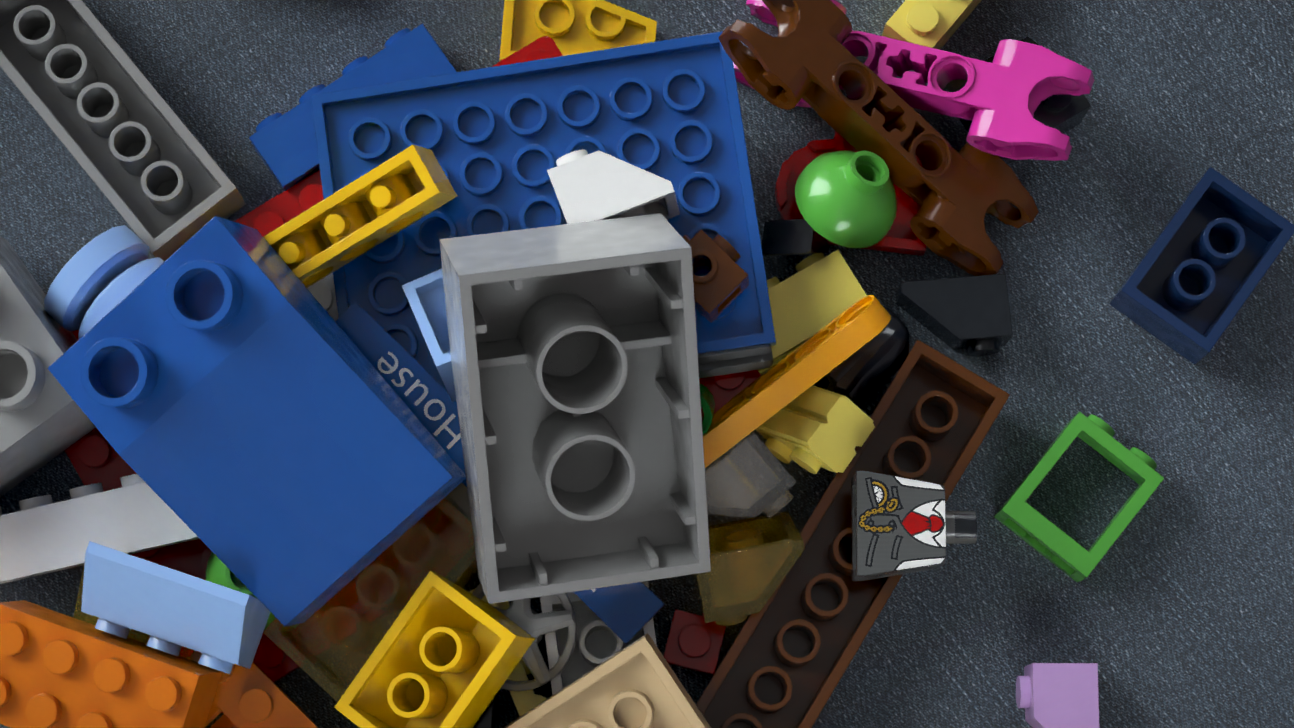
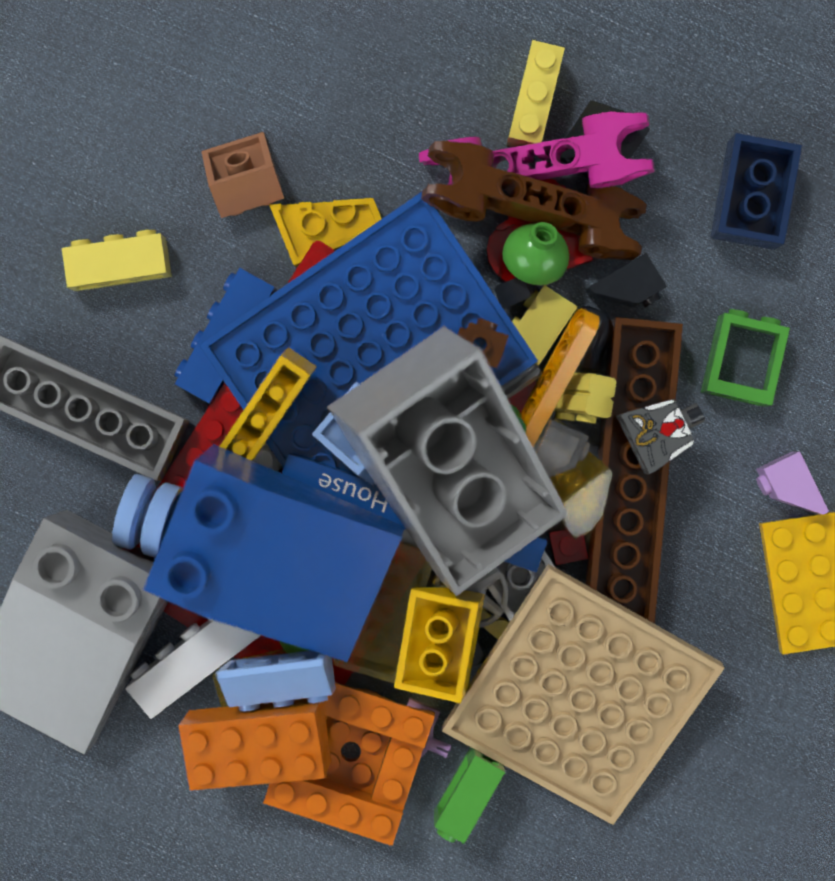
camera: 25 degrees left, 10 degrees up
white slope [547,149,680,224] -> none

